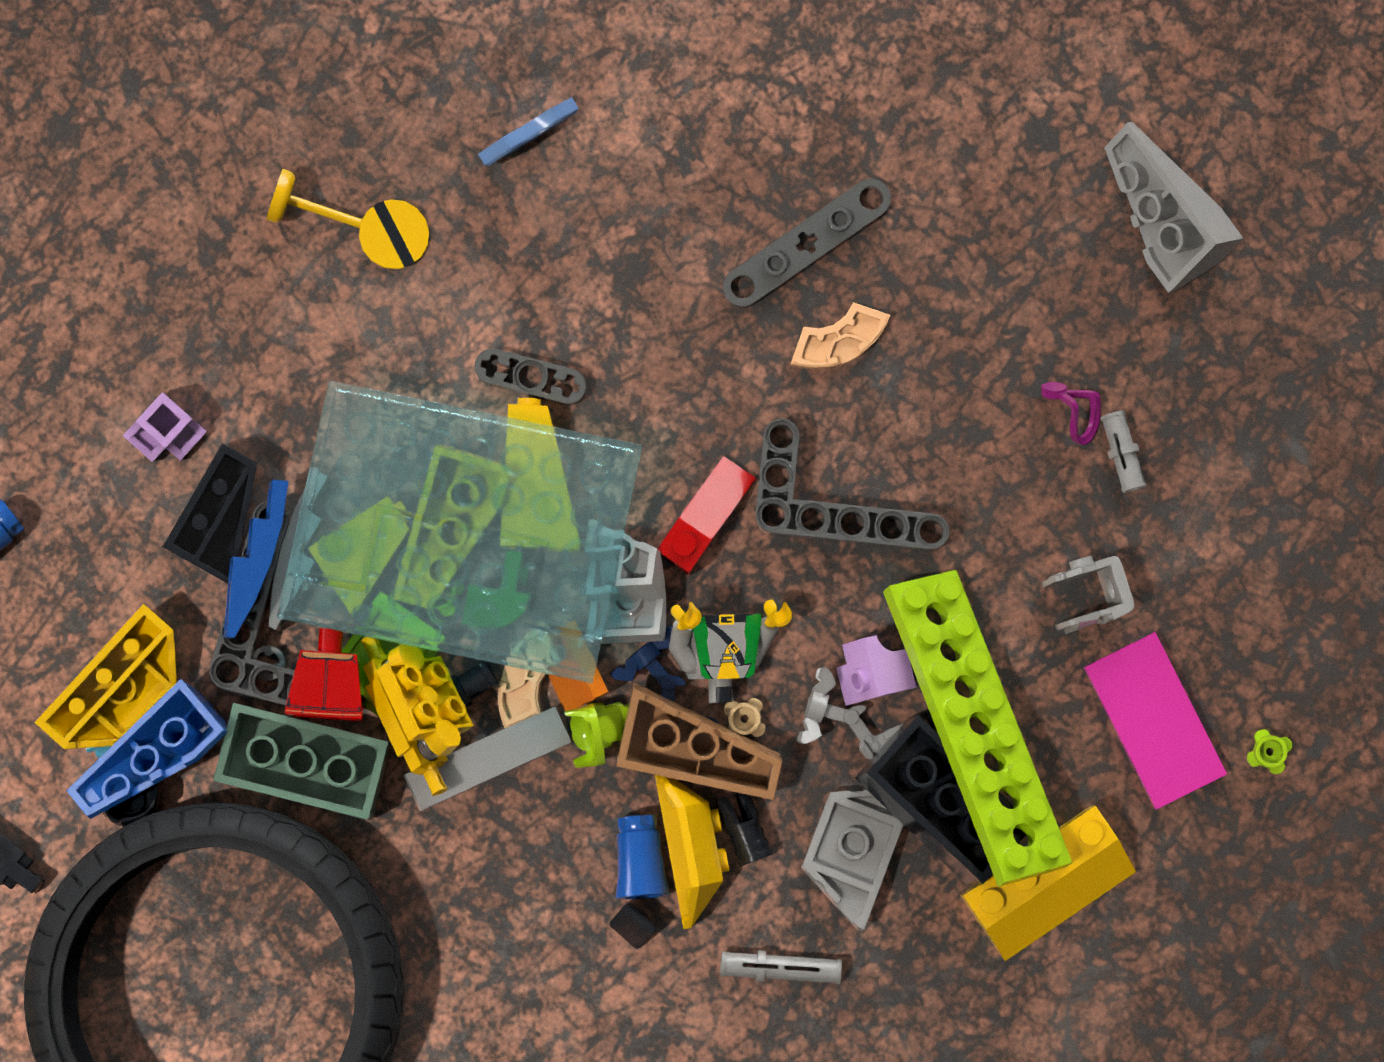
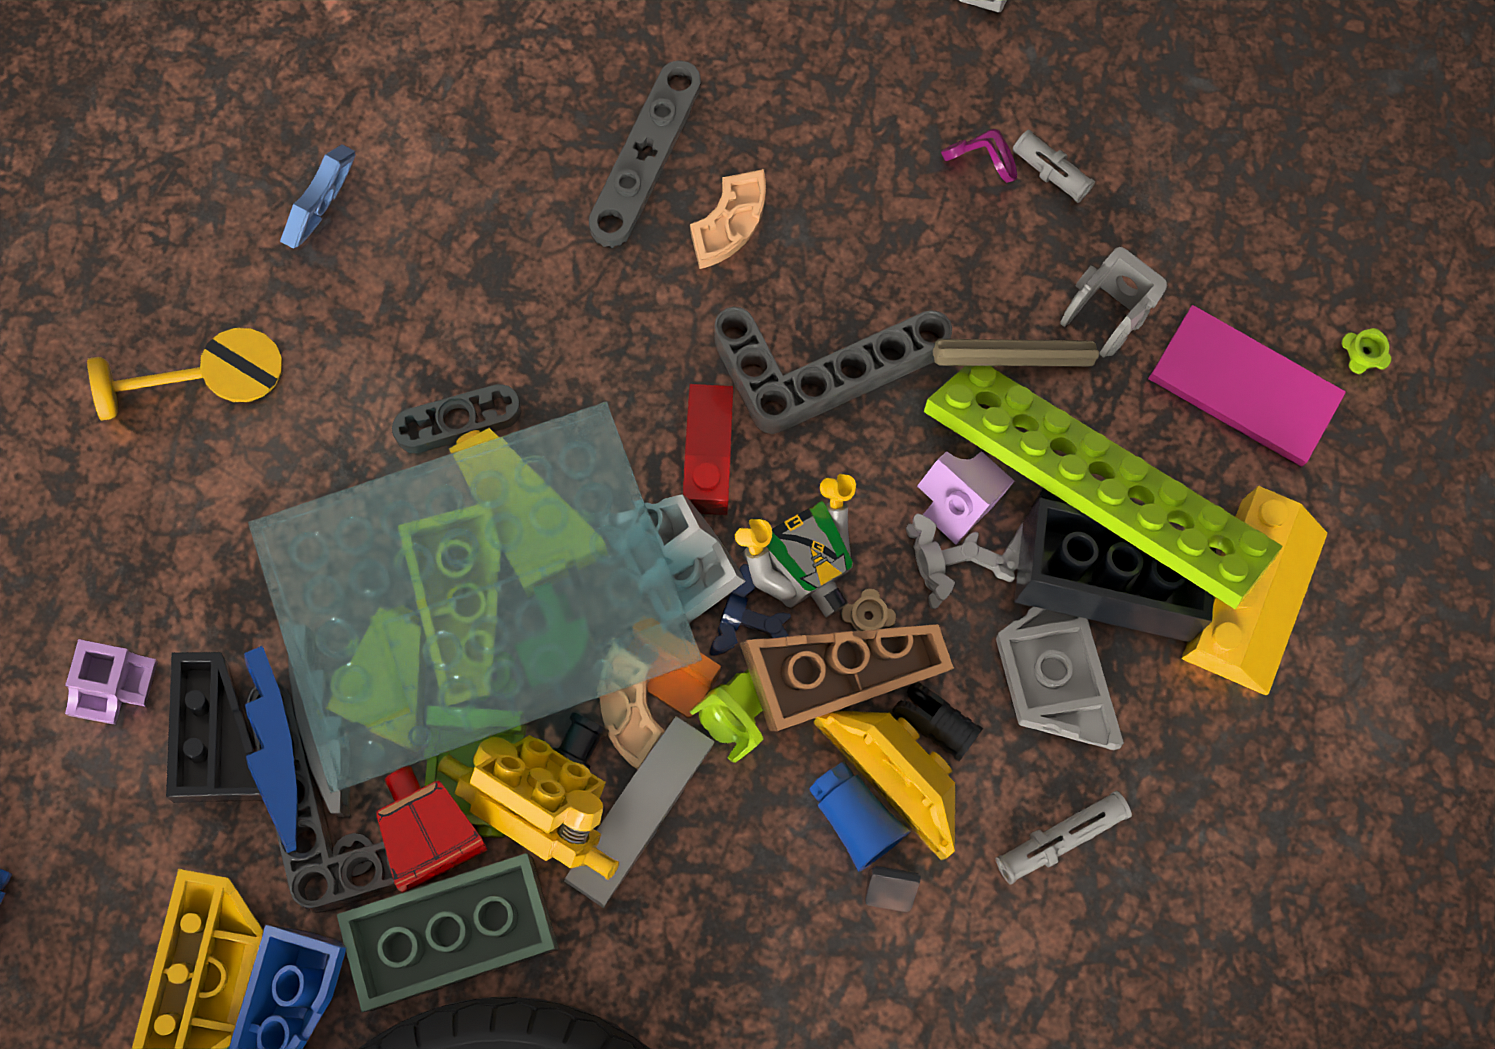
camera: 40 degrees left, 10 degrees down
none -> dark tan axle [932,339,1099,367]

